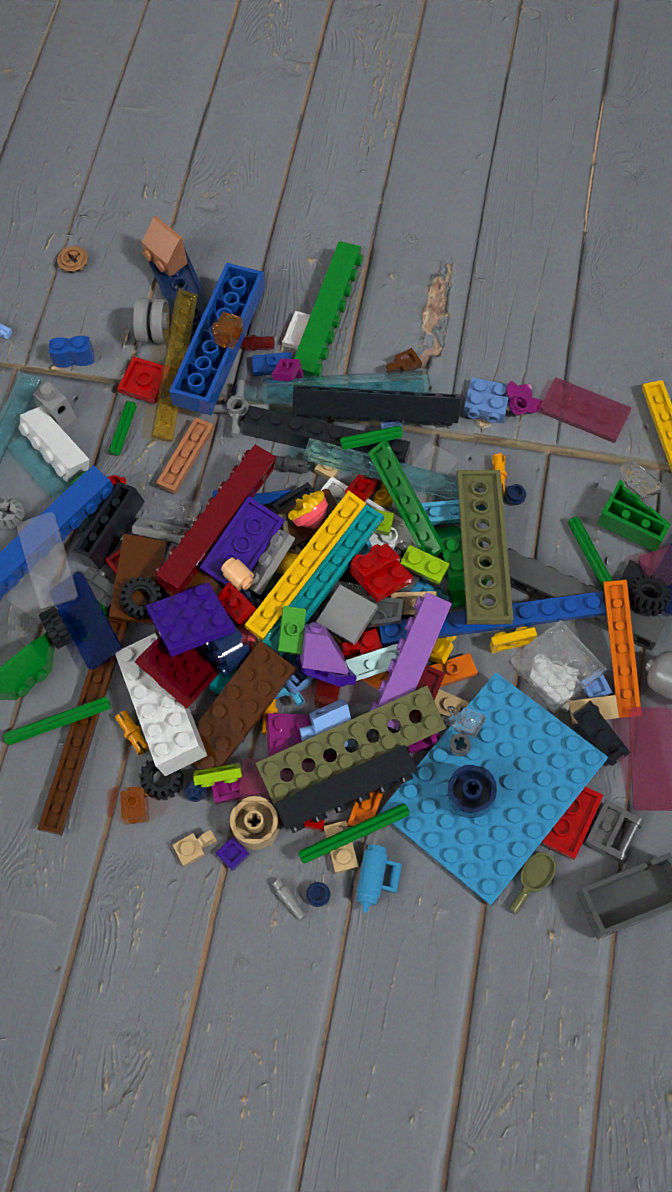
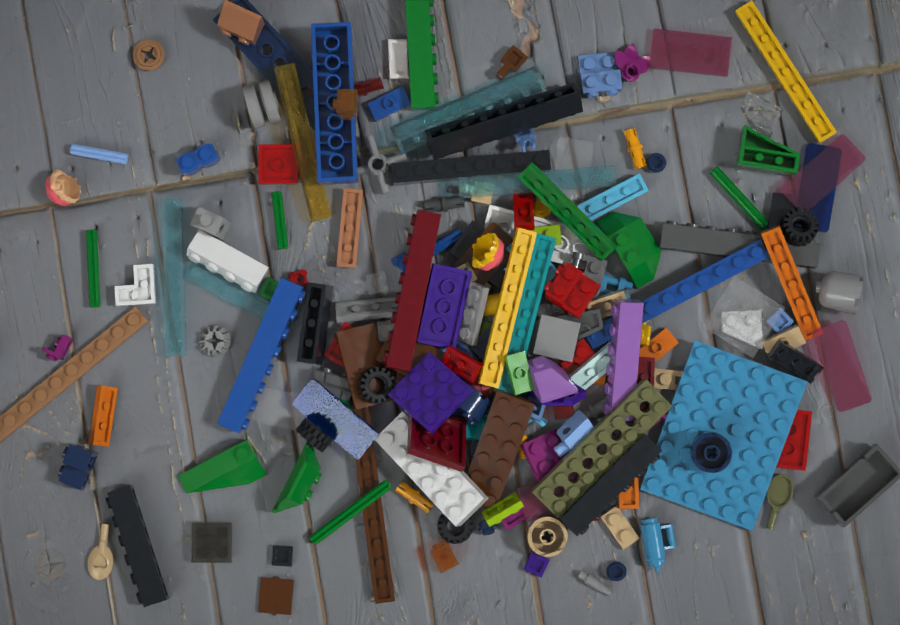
camera: 25 degrees left, 20 degrees up
clear piece [17,512,78,610] -> none
tan plate [173,830,217,867] -> none
light nougat brick [221,557,254,590] -> none
magenta bracket [272,358,304,382] -> none
green axle [298,803,410,864] -> none
green axle [340,425,403,450] -> none
lime plate [400,545,449,585] -> none
clear plate [442,706,486,738] -> none
dark grey bush [450,733,471,757] -> none
olive plate [457,470,514,624] -> none
yellow plate [489,627,537,653] -> none
flat silver plate [585,800,644,864] -> none

